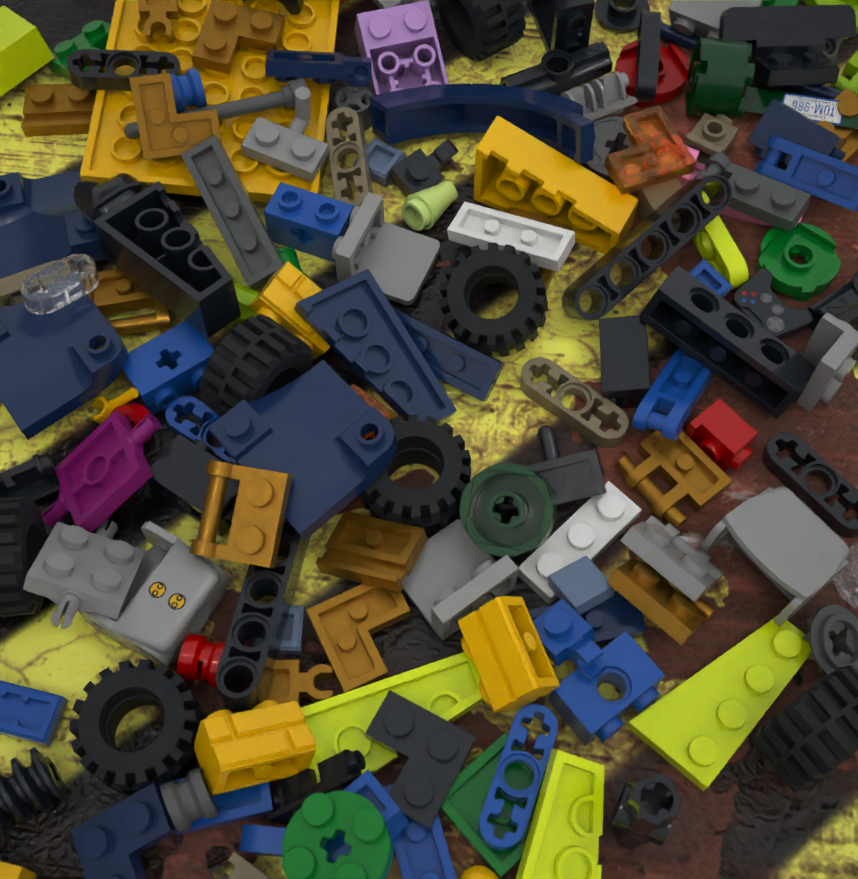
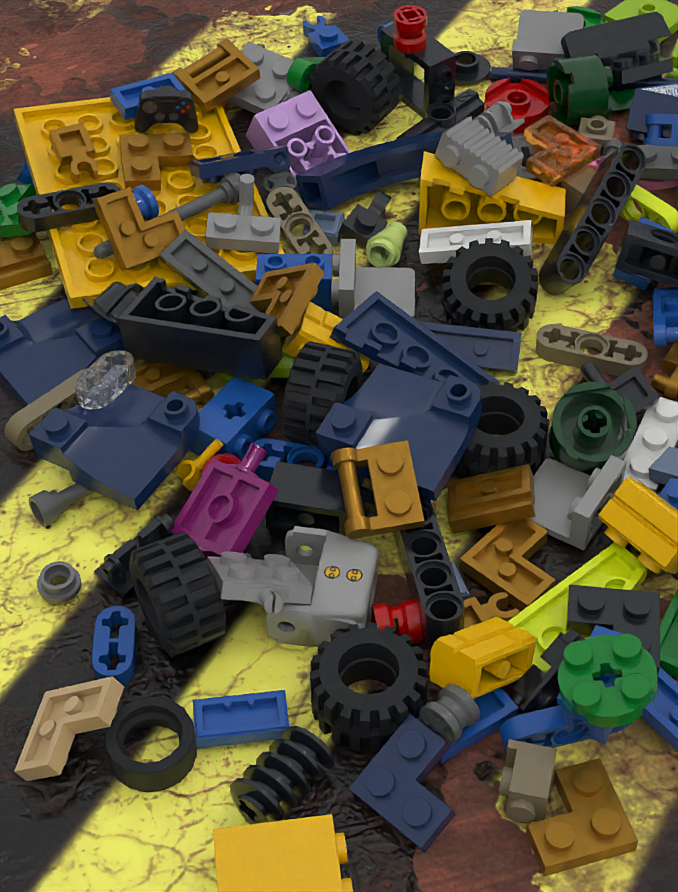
camera: 20 degrees left, 15 degrees down
black hinge [599,315,651,409] -> none
black beam [634,11,661,103] -> none
none -> pearl gold plate [249,262,325,337]
none -> light grey brick [435,116,524,197]

